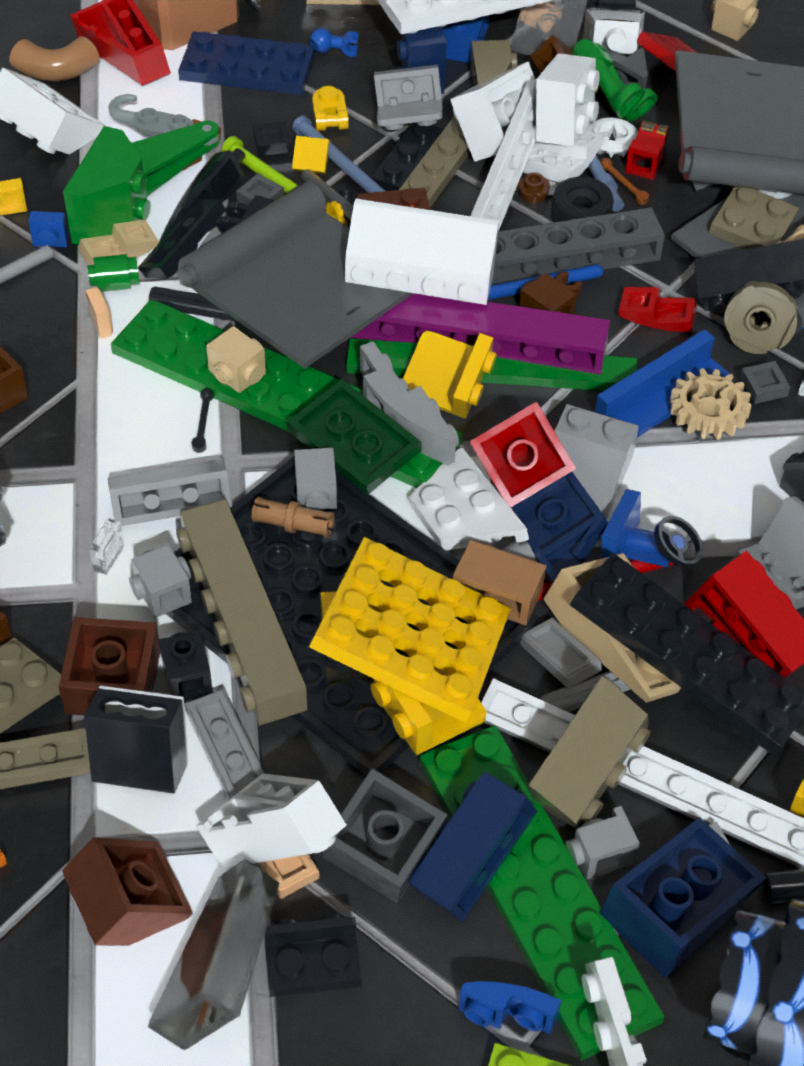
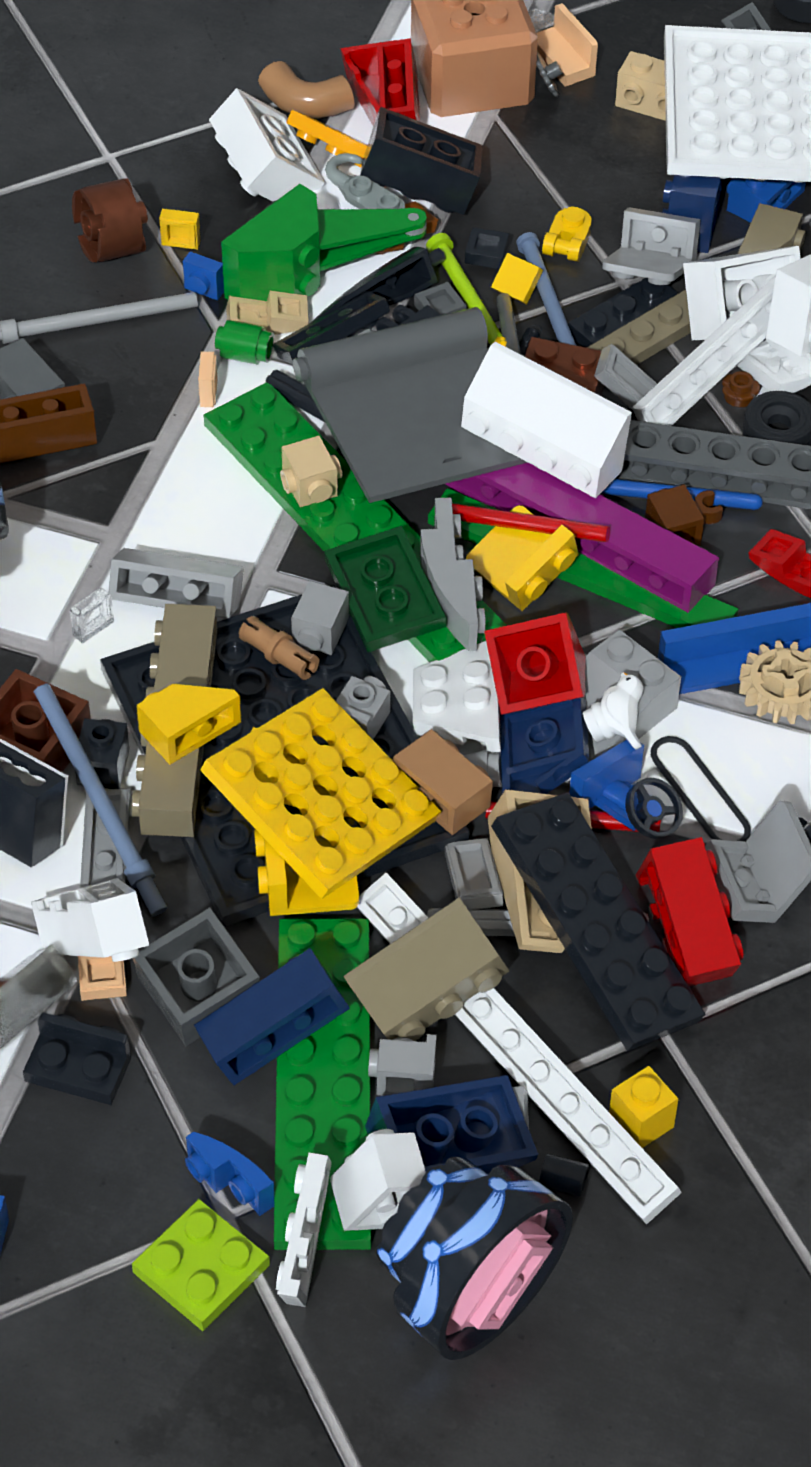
camera: 25 degrees right, 0 degrees up
light grey brick [129,544,192,618] -> none
dark blue plate [178,31,315,95] -> none
black hinge [191,388,214,453] -> none
blue arm [309,28,359,57] -> none
none -> sand blue bar [34,683,168,917]
none -> yellow slope [137,684,241,765]
none -> light orange plate [286,110,367,167]
none -> white brick [330,1129,426,1231]
none -> light grey brick [336,676,390,739]
none -> black slope [360,107,483,215]
none -> red bar [452,503,610,543]
none -> white animal [583,672,644,750]
none -> light grey tile [594,344,657,410]
none -> black piece [650,736,751,842]

